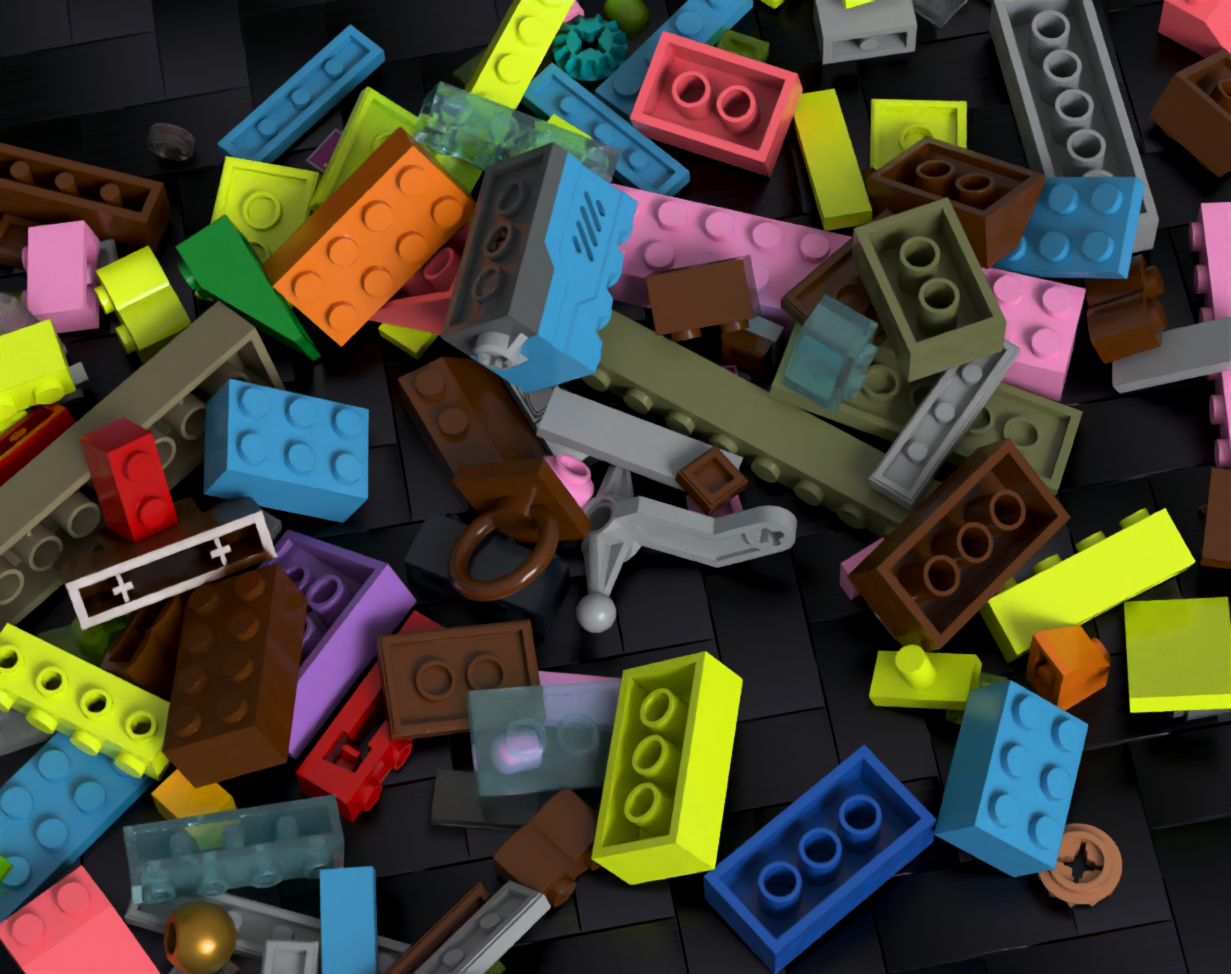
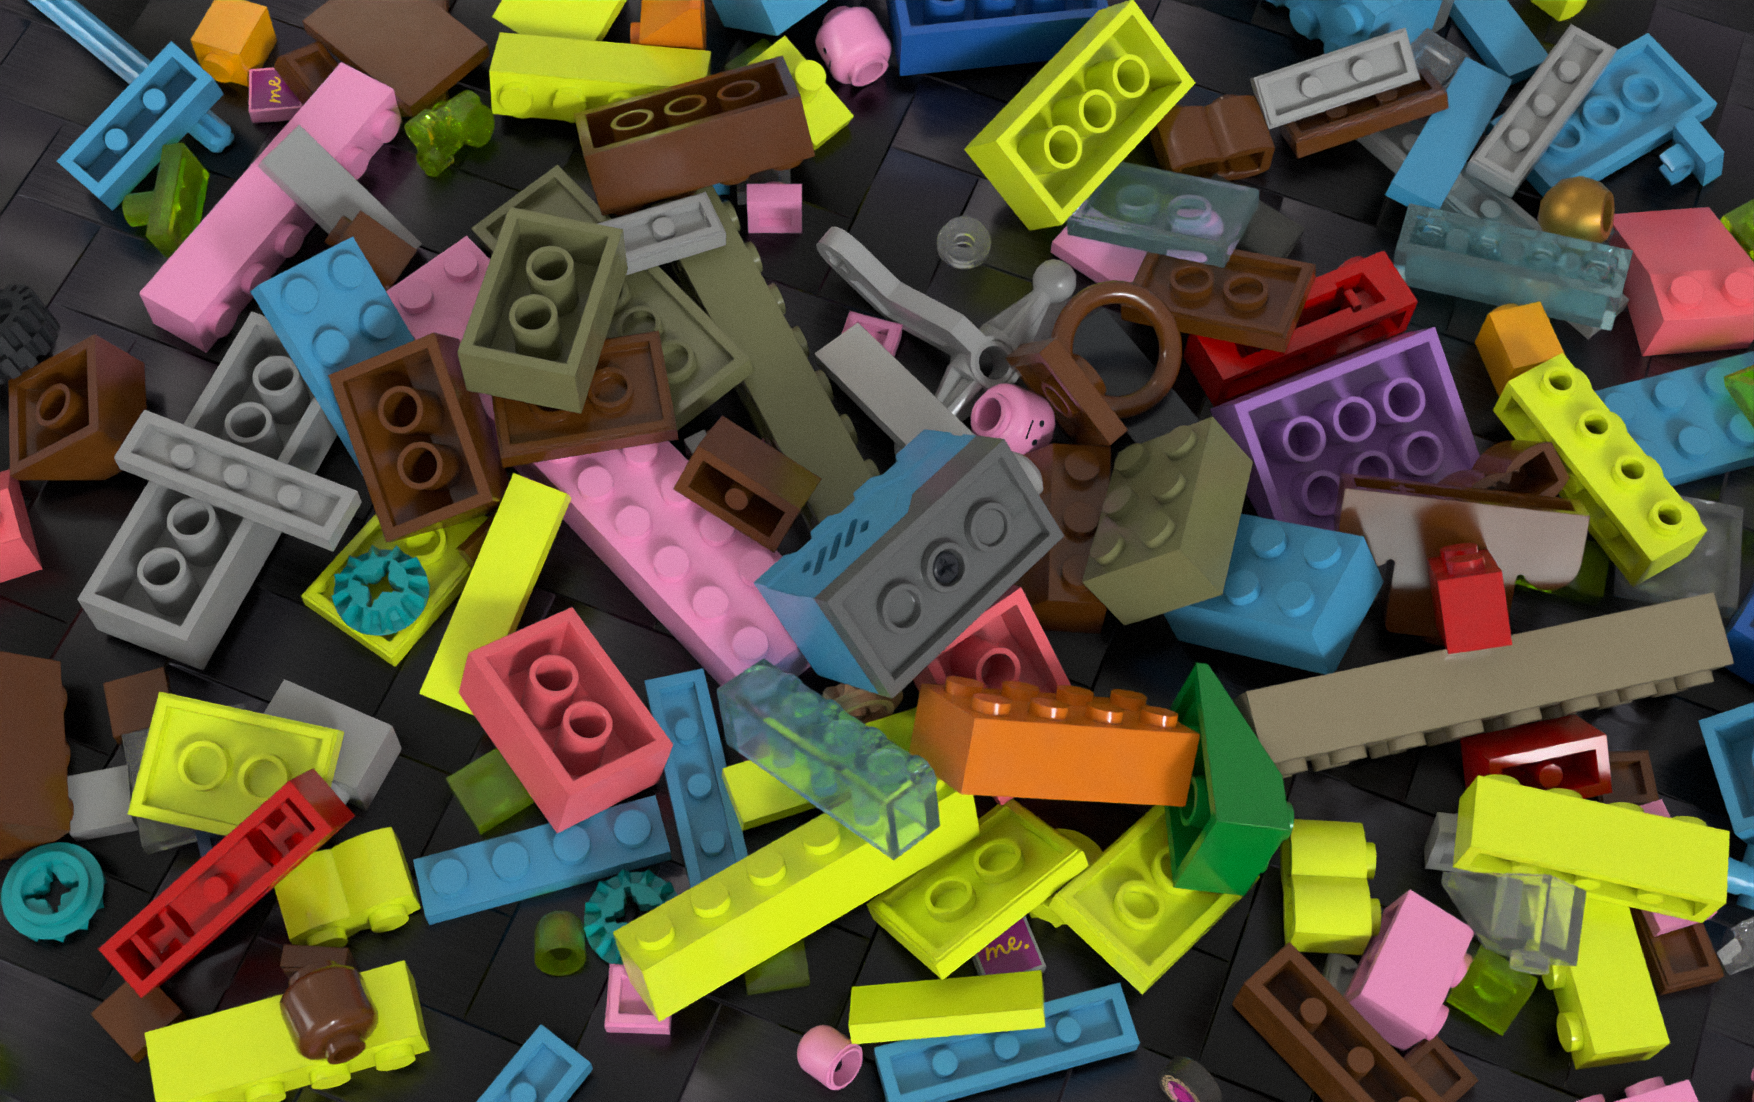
camera: 155 degrees left, 0 degrees up
reddish brown brick [162,563,308,788] -> none
reddish brown tile [675,445,748,516] -> none
clear light blue brick [782,294,879,414] -> none
none -> light grey plate [114,410,361,551]
none -> teal gear [332,545,429,636]
none -> clear neon green plate [405,90,494,177]
none -> bright pink piece [797,1025,863,1090]
none -> bright pink head [815,6,892,86]
none -> neon yellow tile [849,970,1045,1044]
none -> clear plate [937,216,991,269]
none -> olive brick [1082,417,1253,626]

